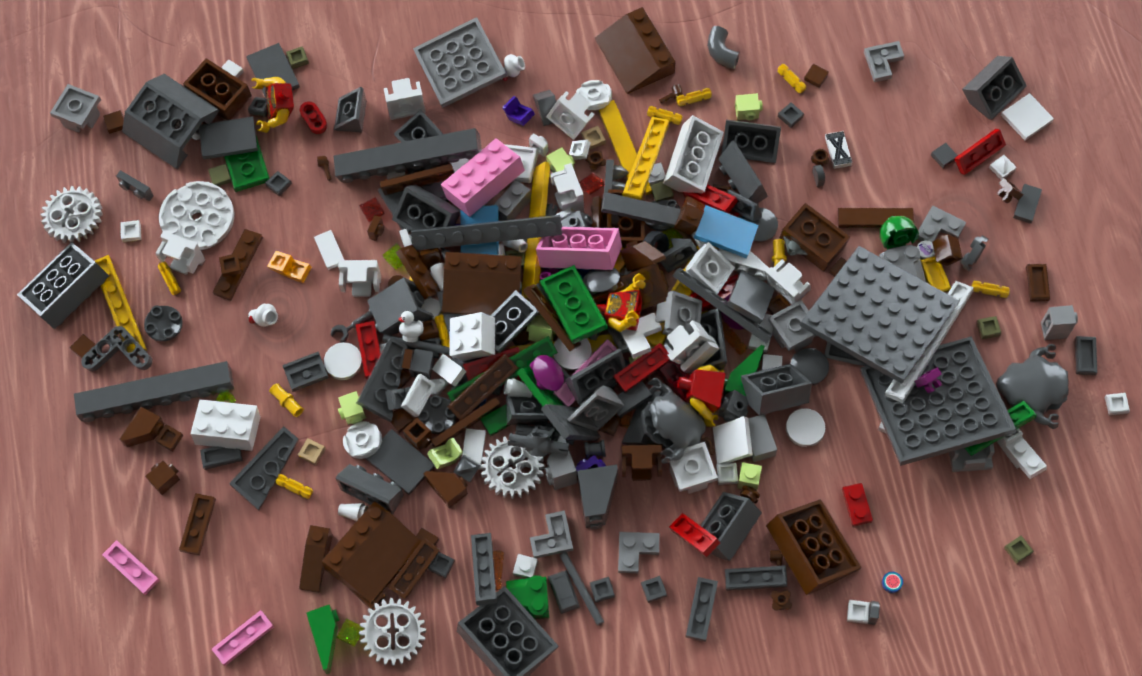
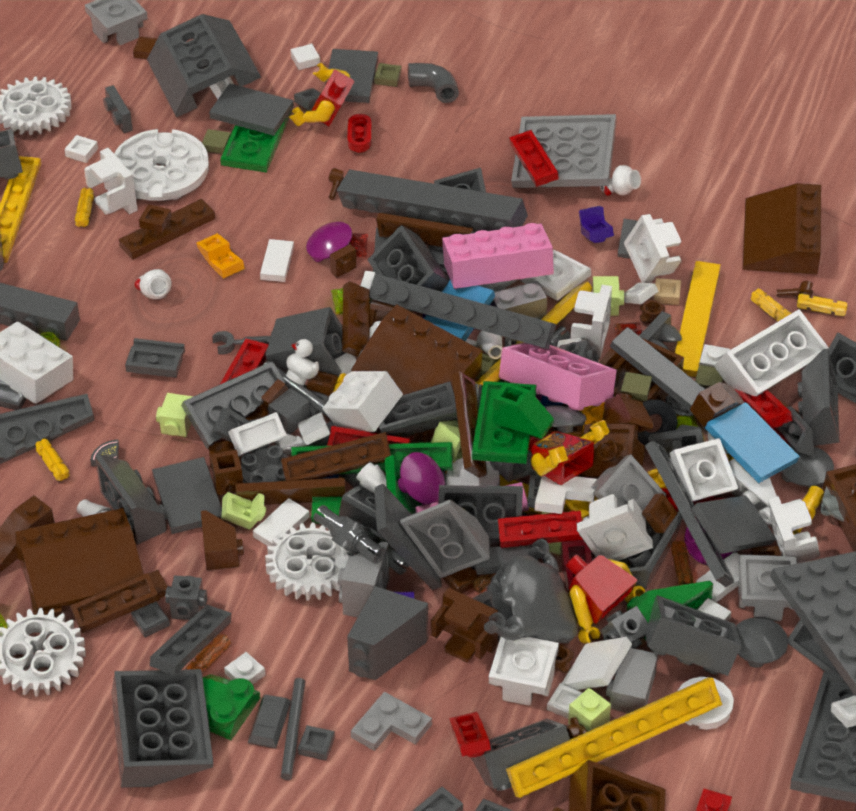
camera: 30 degrees right, 20 degrees down
dark grey dish [144,305,183,341] -> none
reddish brown brick [183,58,252,120] -> none
dark grey tile [265,171,292,197] -> none
yellow pin [269,383,304,417] -> none
tan tile [298,438,326,465] -> none
white tile [324,342,363,380] -> none
dark grey slope [334,87,367,133] -> none
white panel [338,260,381,297] -> none
white tile [343,421,382,459] -> none
white panel [384,78,426,120] -> none
dark grey tile [453,455,480,482] -> none
white plate [529,133,548,157] -> none
light grey plate [530,510,573,558] -> none
white tile [576,80,612,110] -> none
dark grey bush [584,440,606,459] -> none
yellow tile [622,117,669,200] -> none
dark grey tile [641,576,667,603] -> none
white tile [680,341,720,374] -> none
none -> dark grey tile [90,440,119,466]
none -> dark grey brick [165,575,207,620]
none -> magenta dish [306,222,352,262]
none -> dark grey cylinder [408,63,459,103]
none -> green slope [493,382,554,439]
none -> yellow tile [506,677,722,798]
none -> red plate [509,130,559,187]
none -> olive tile [621,372,652,401]
none -> reddish brown plate [642,493,678,533]

